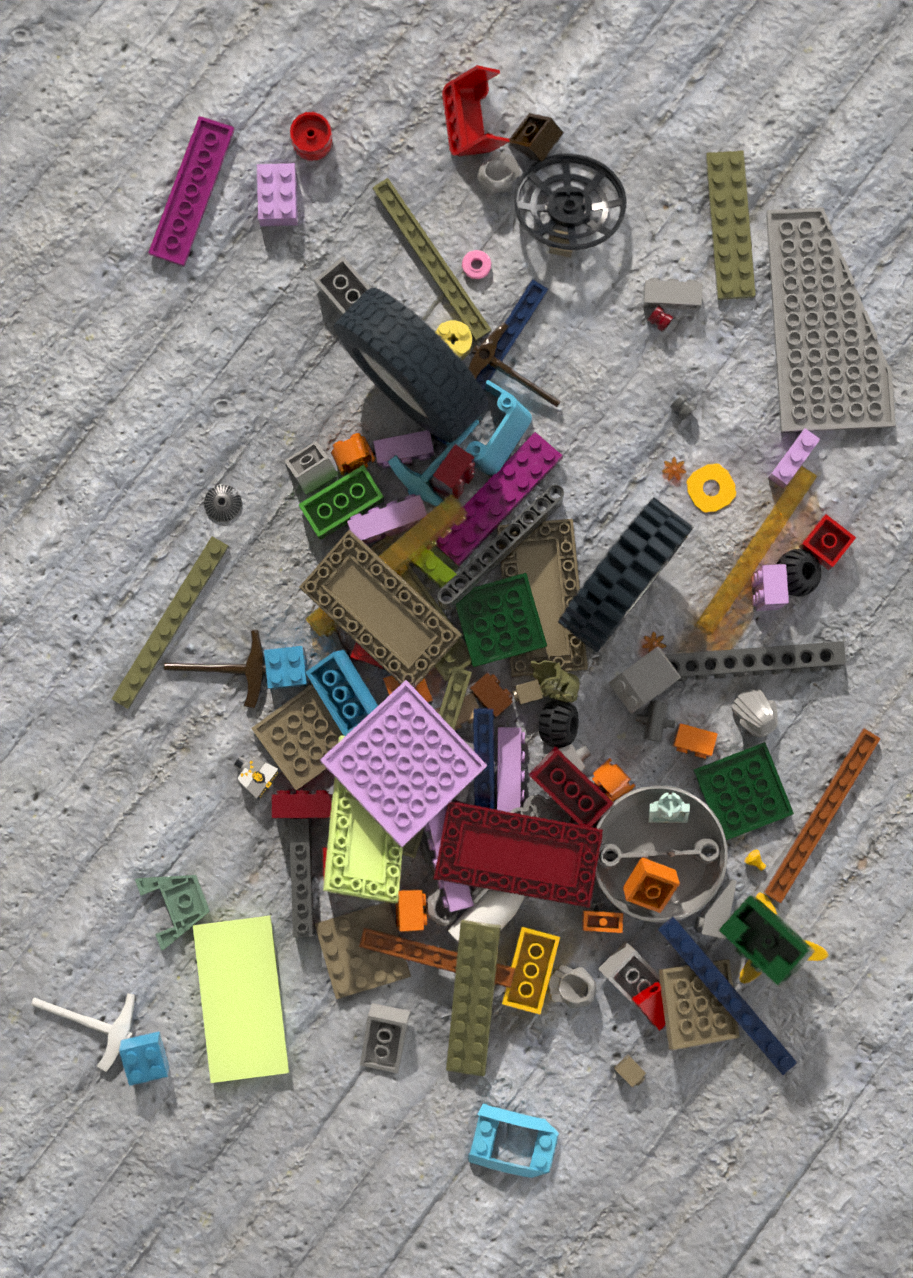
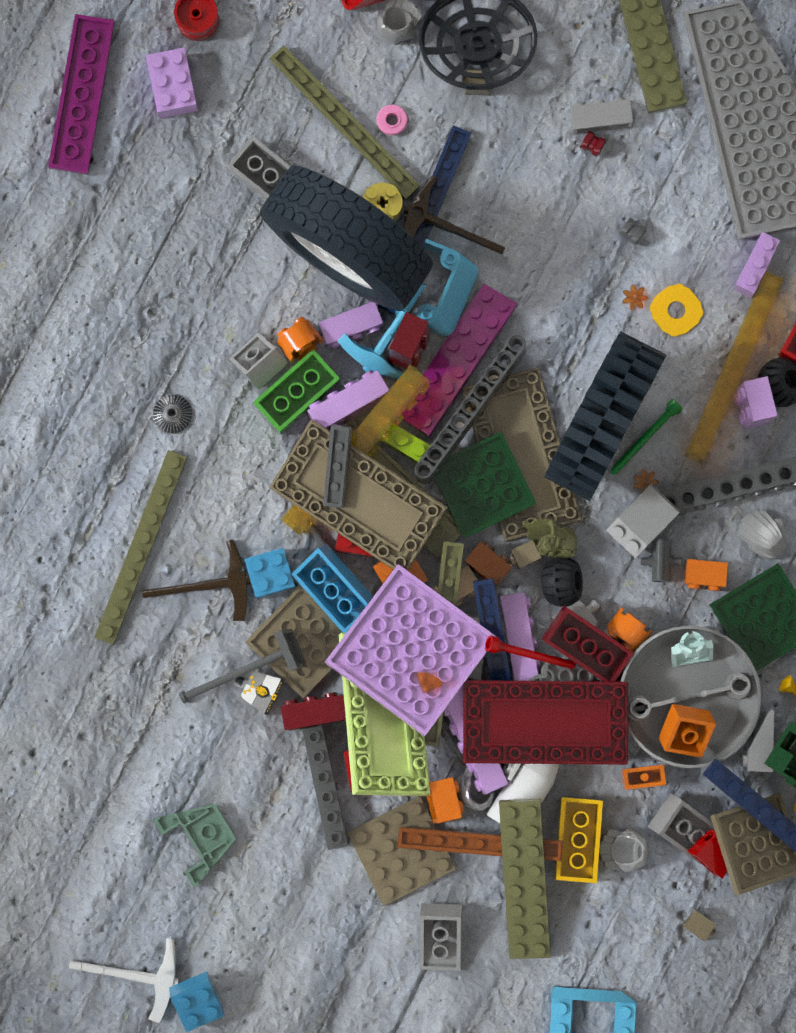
camera: 10 degrees left, 0 degrees up
yellowish green tile [193,915,289,1083] -> none
none -> dark grey tile [179,629,307,704]
none -> dark grey tile [323,424,352,508]
none -> clear orange tile [416,672,443,694]
none -> red piece [485,635,576,669]
none -> green piece [610,398,683,475]

